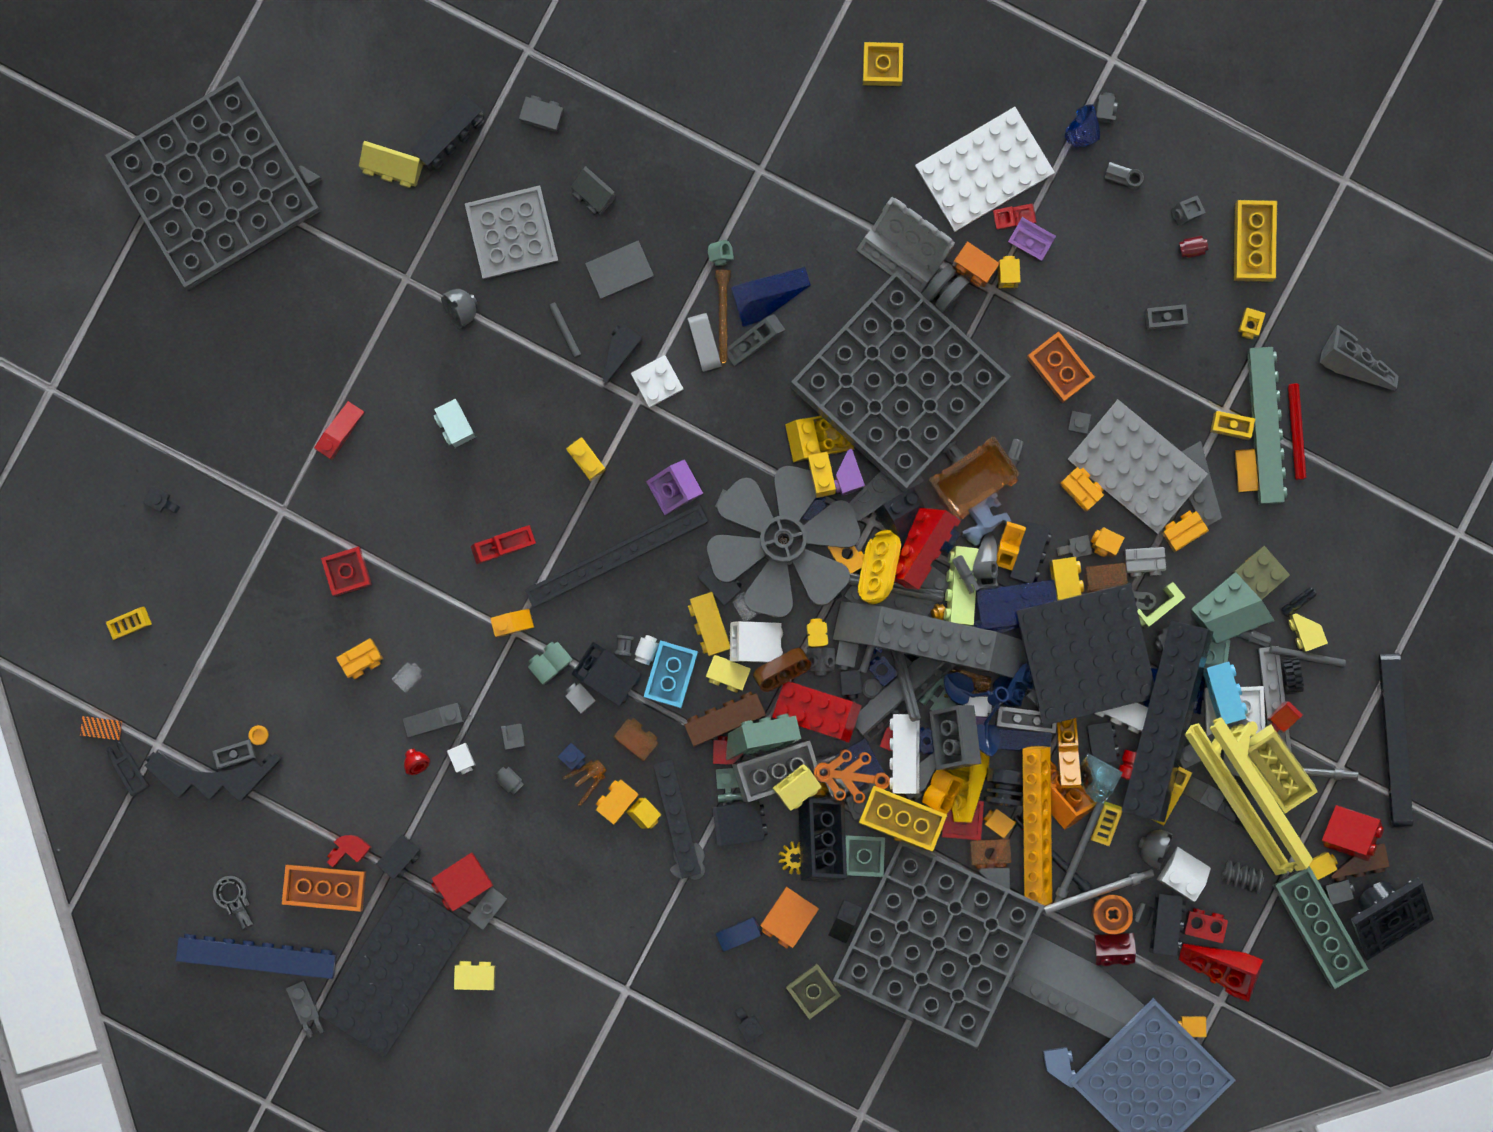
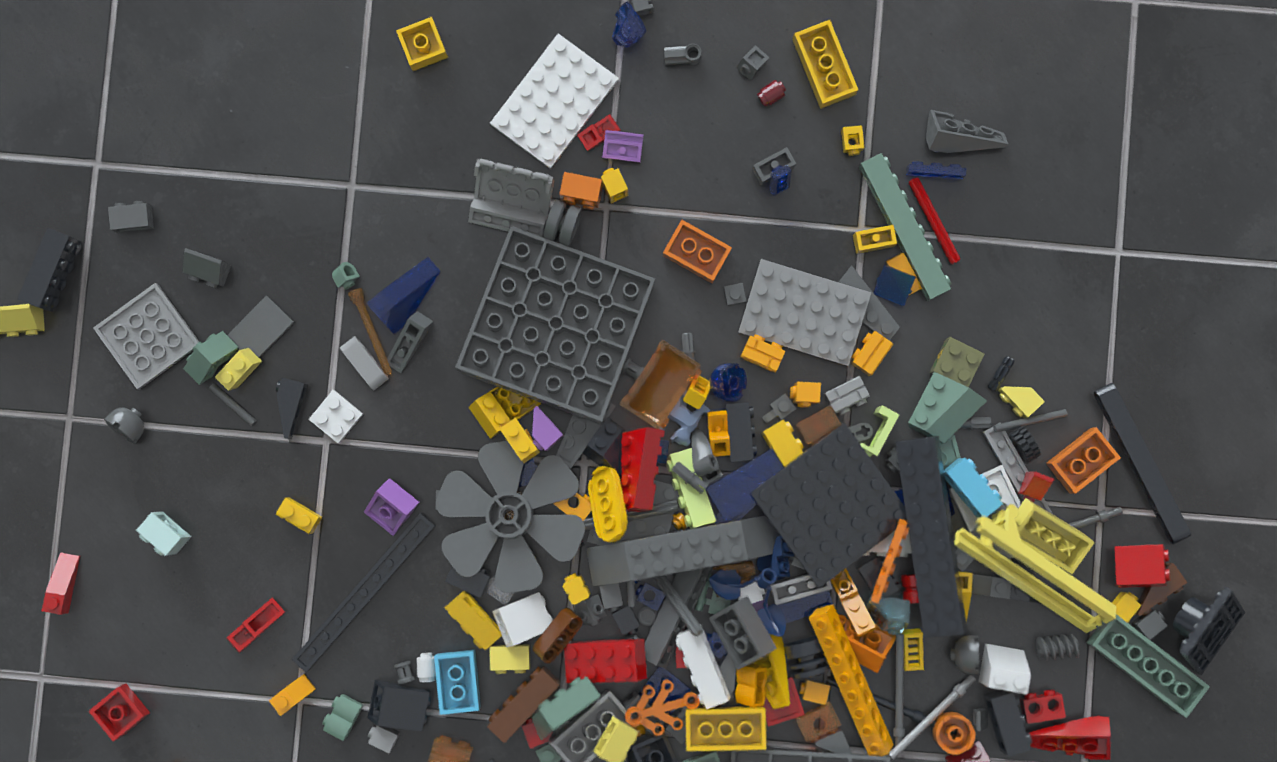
camera: 20 degrees left, 0 degrees up
none -> sand green brick [184,331,238,385]
none -> light yellow brick [215,348,262,391]
none -> yellow slope [683,374,712,409]
none -> clear blue cylinder [710,363,747,401]
none -> clear blue plate [769,164,791,196]
none -> orange wing [871,519,909,603]
none -> clear blue piece [873,265,916,306]
none -> clear blue plate [906,161,967,179]
none -> orange brick [1046,427,1121,494]

